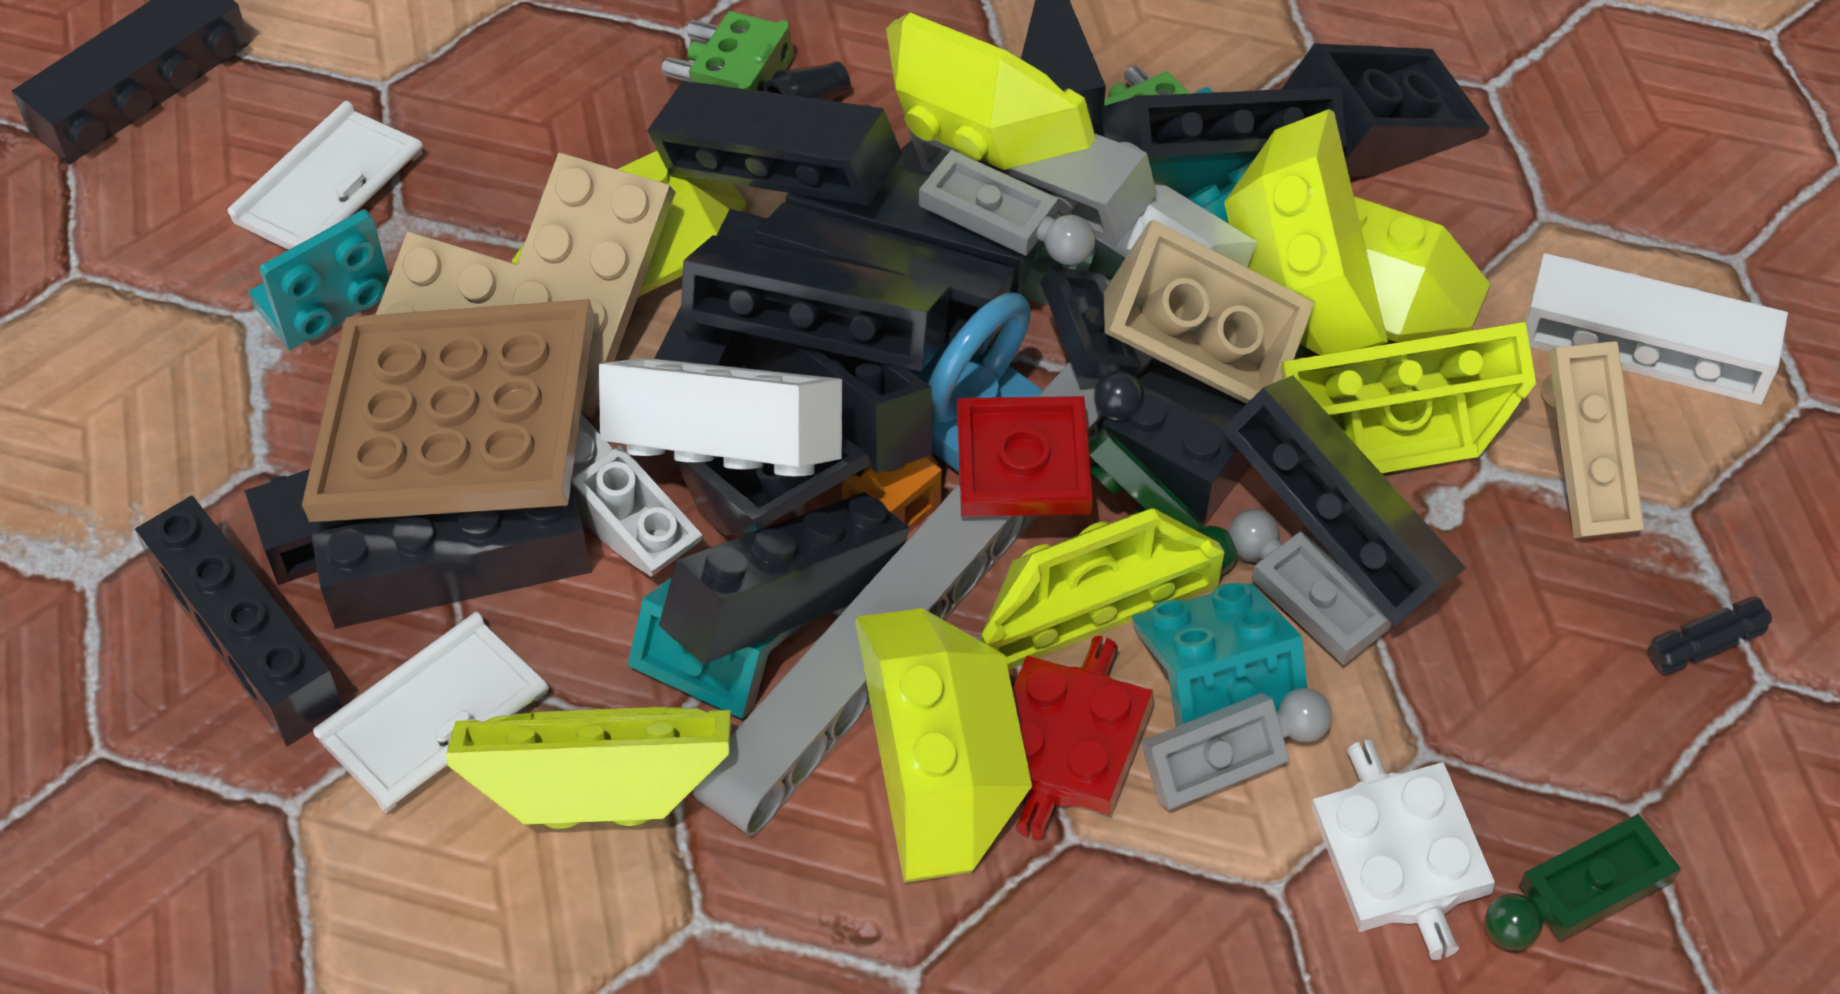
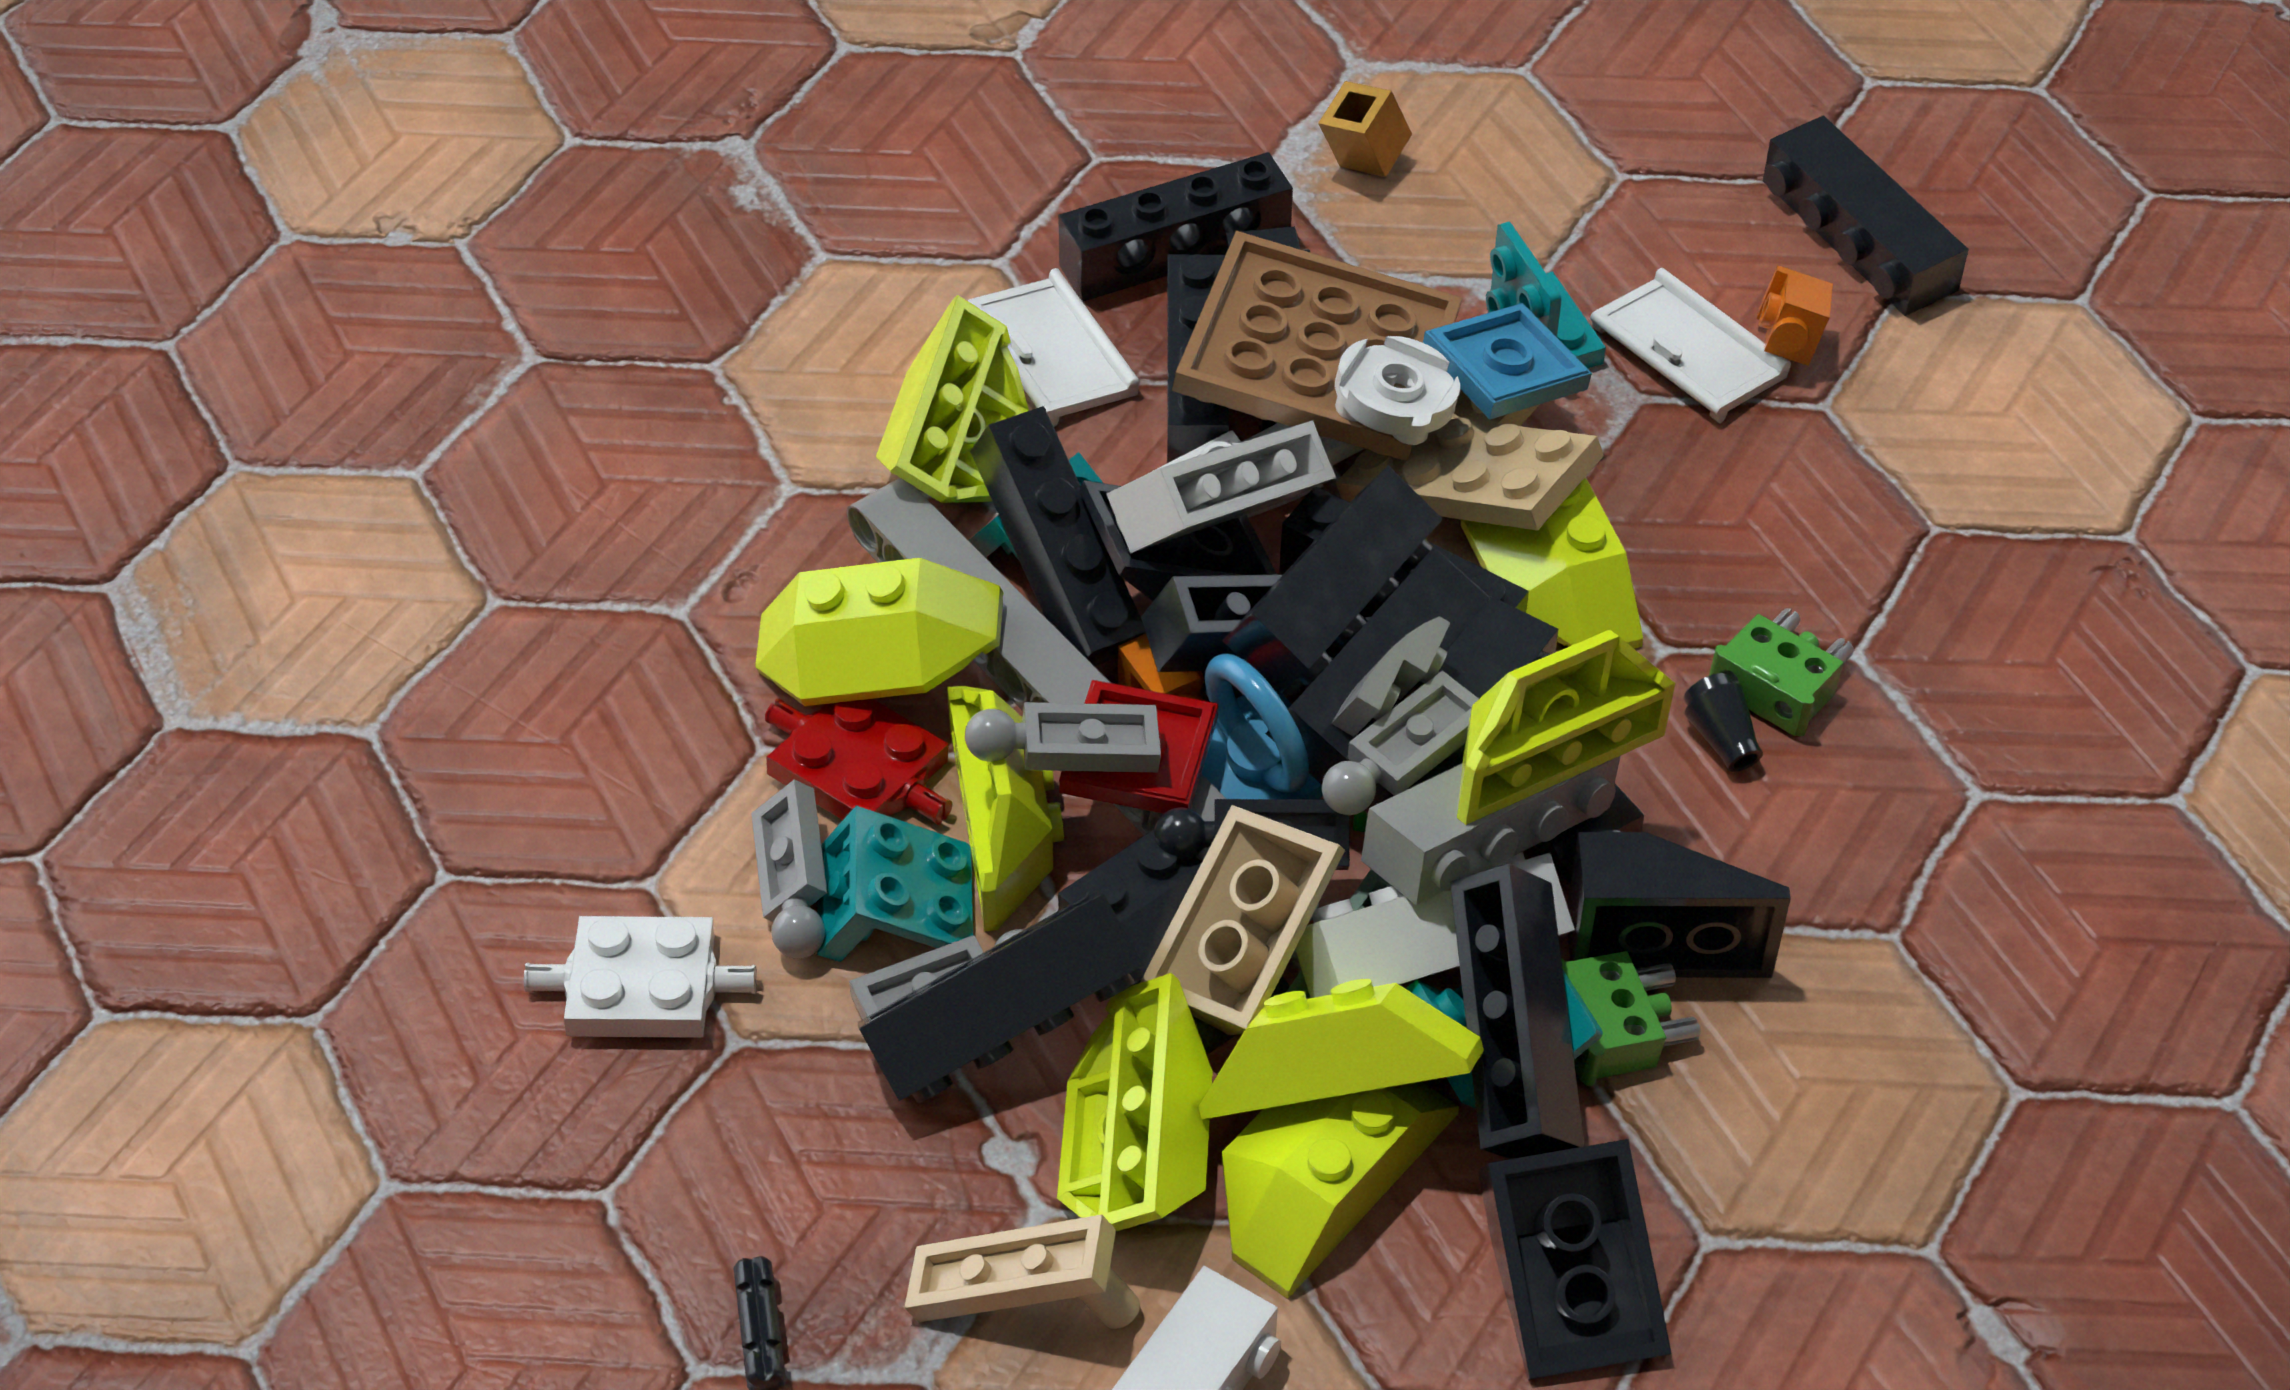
camera: 105 degrees right, 5 degrees down
black brick [647,81,902,206] -> none
dark green plate [1088,427,1238,575] -> none
dark green plate [1485,813,1681,950] -> none
none -> light grey plate [965,702,1161,773]
none -> pearl gold brick [1318,81,1412,177]
none -> light grey slope [1331,616,1450,737]
none -> white plate [1334,336,1460,445]
none -> dark azure tile [1423,303,1592,420]
none -> orange brick [1756,265,1833,366]

